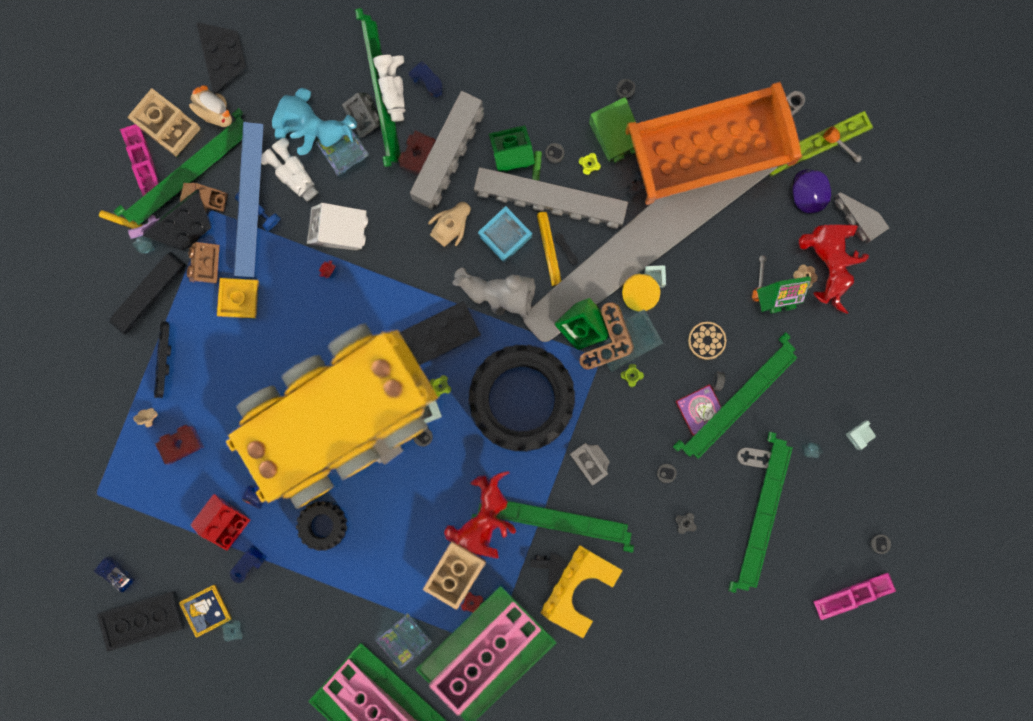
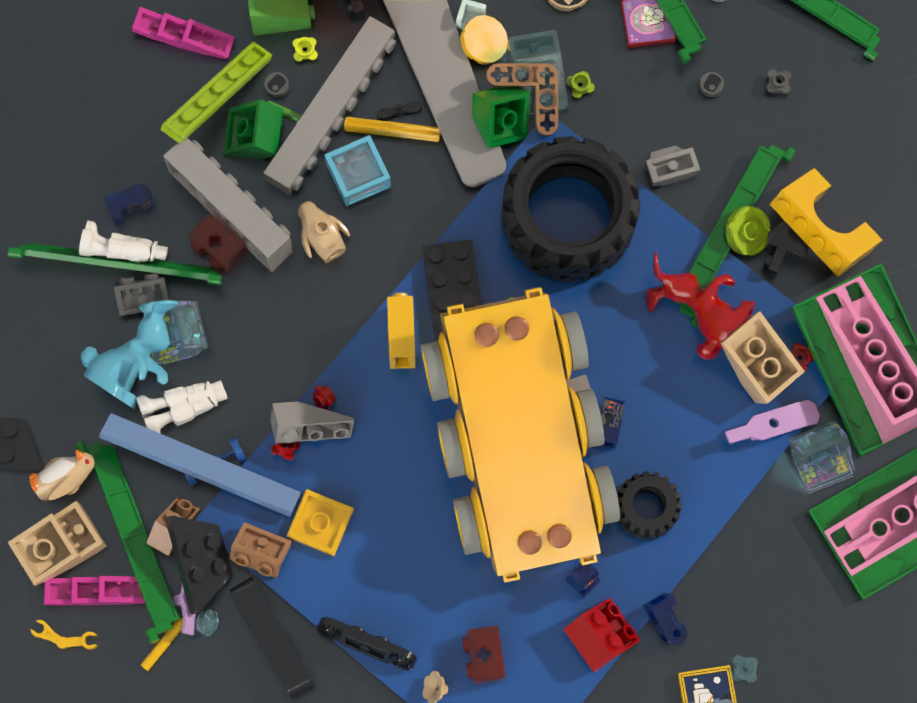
camera: 75 degrees left, 10 degrees down
white slope [307,203,368,250] -> none
light grey animal [453,267,535,319] -> none
none -> yellow piece [30,620,98,650]
none -> dark pink slope [131,7,235,60]
none -> lime tile [161,41,272,144]
none -> light grey slope [270,401,354,443]
none -> red plate [271,442,301,460]
none -> yellow brick [387,293,415,369]
none -> clear blue leg [600,397,625,448]
none -> lavender piece [725,400,820,444]
none -> lime tile [726,206,771,255]

